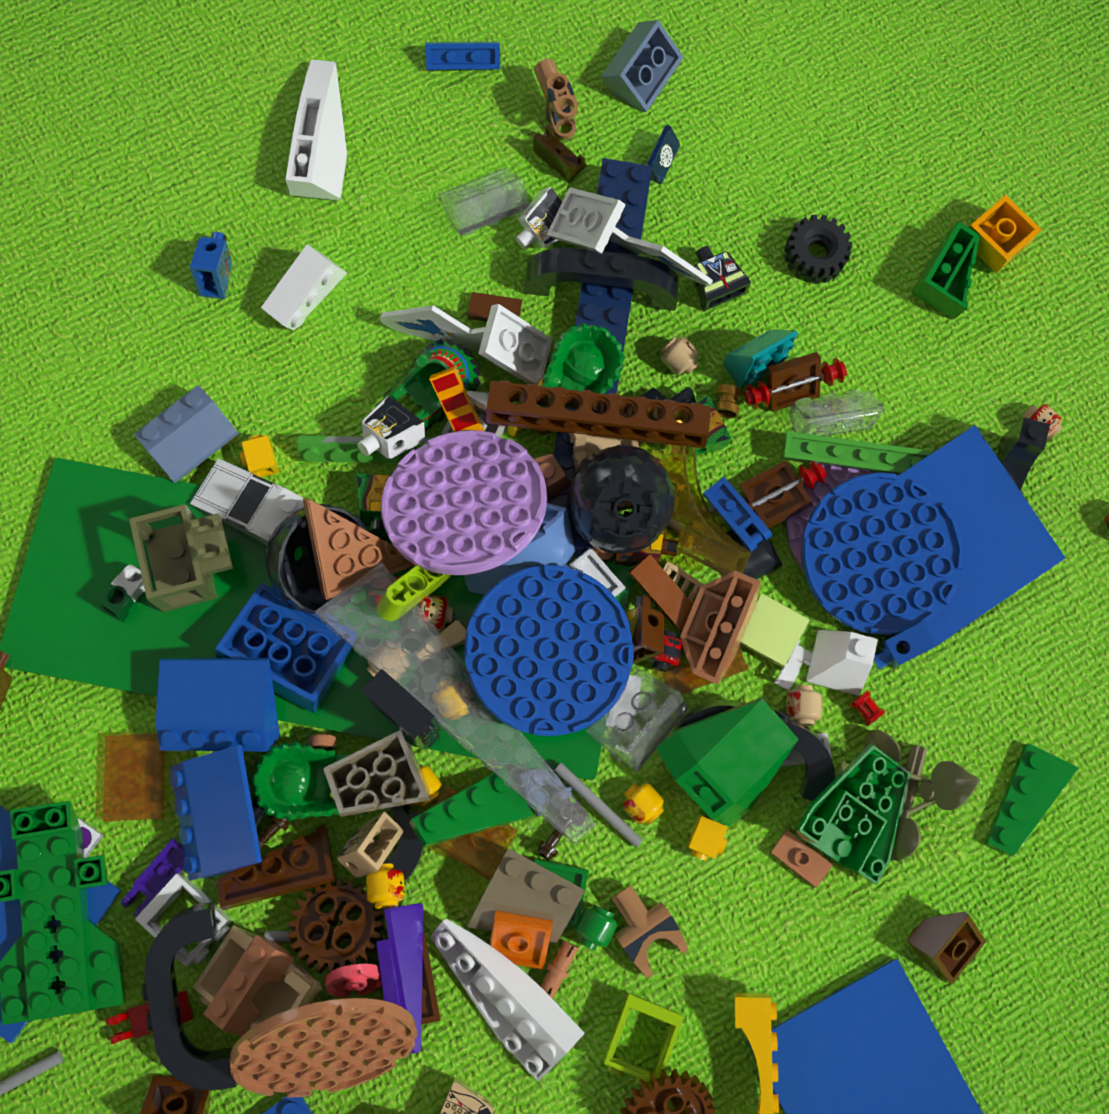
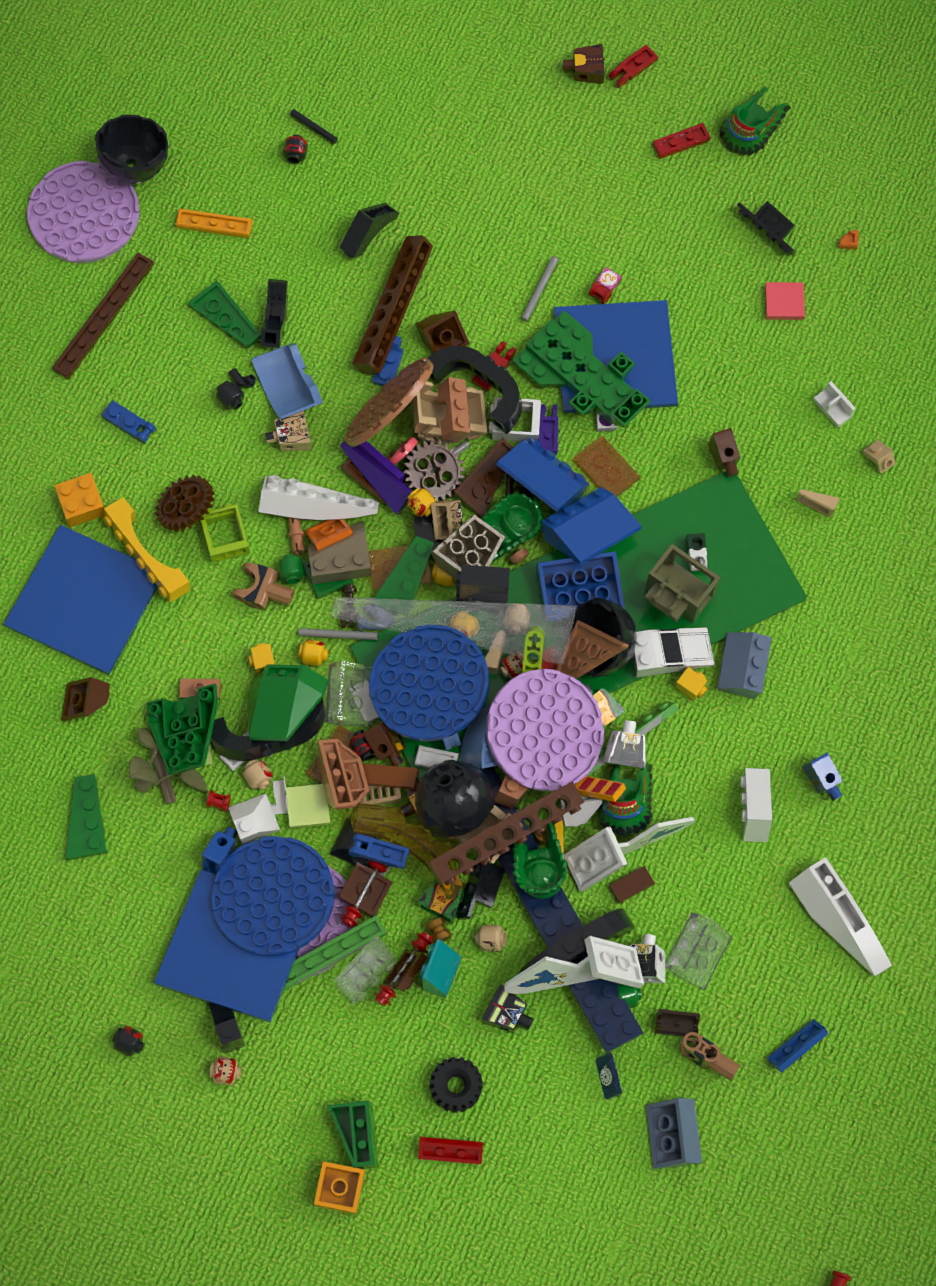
camera: 150 degrees right, 5 degrees down
none -> red plate [418,1137,483,1164]

